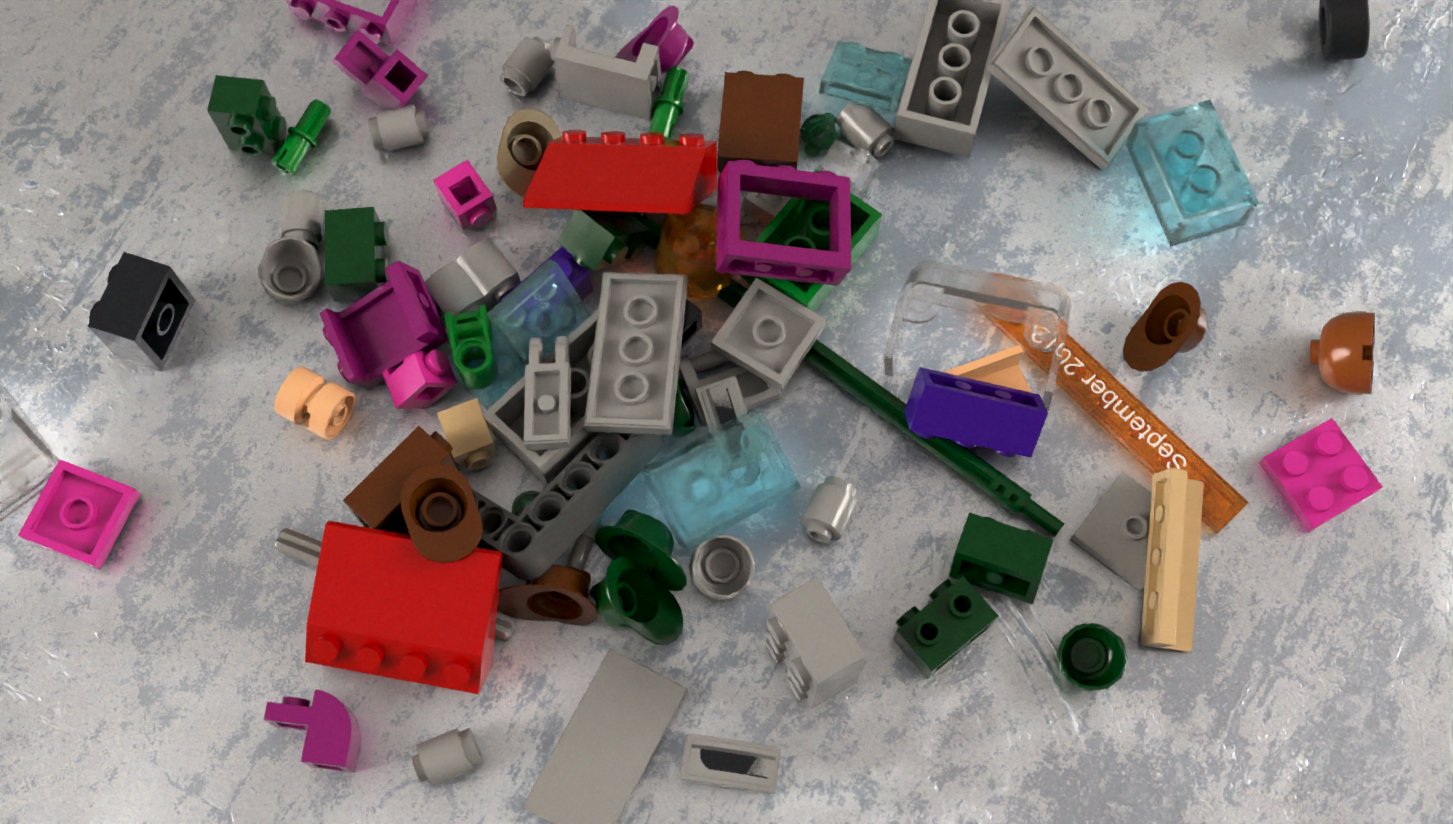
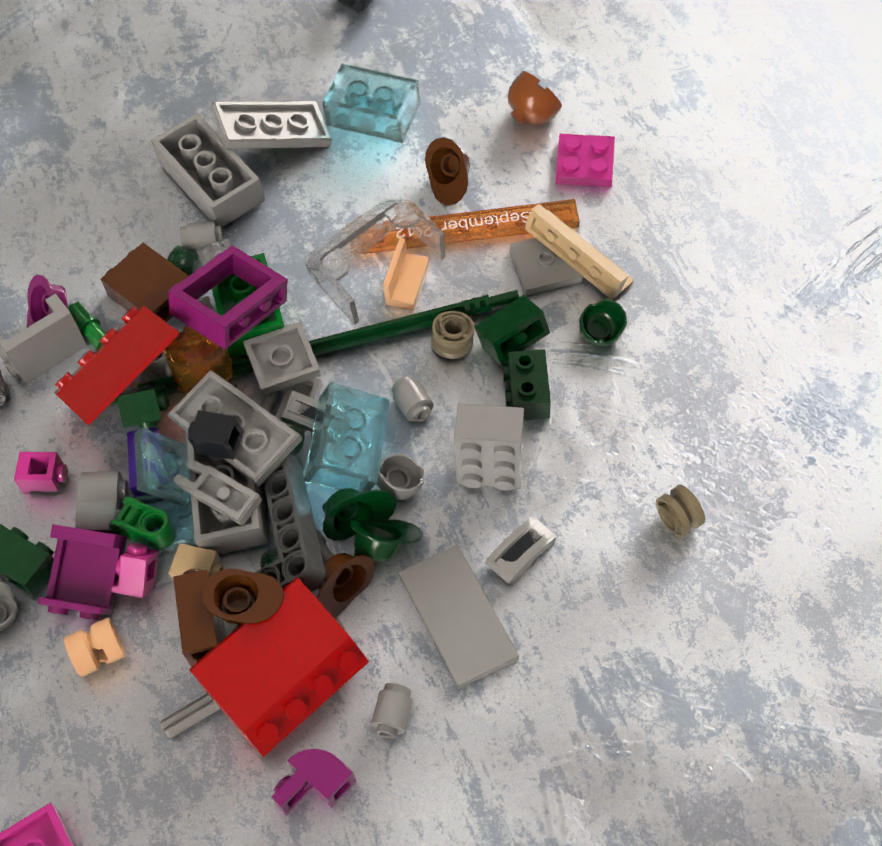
camera: 50 degrees left, 10 degrees down
dark tan piece [497,108,562,197] -> none
clear light blue plate [819,40,913,113] -> none
dark purple brick [904,367,1048,458] -> none
none -> black brick [188,410,244,460]
none -> dark tan wheel [431,311,475,359]

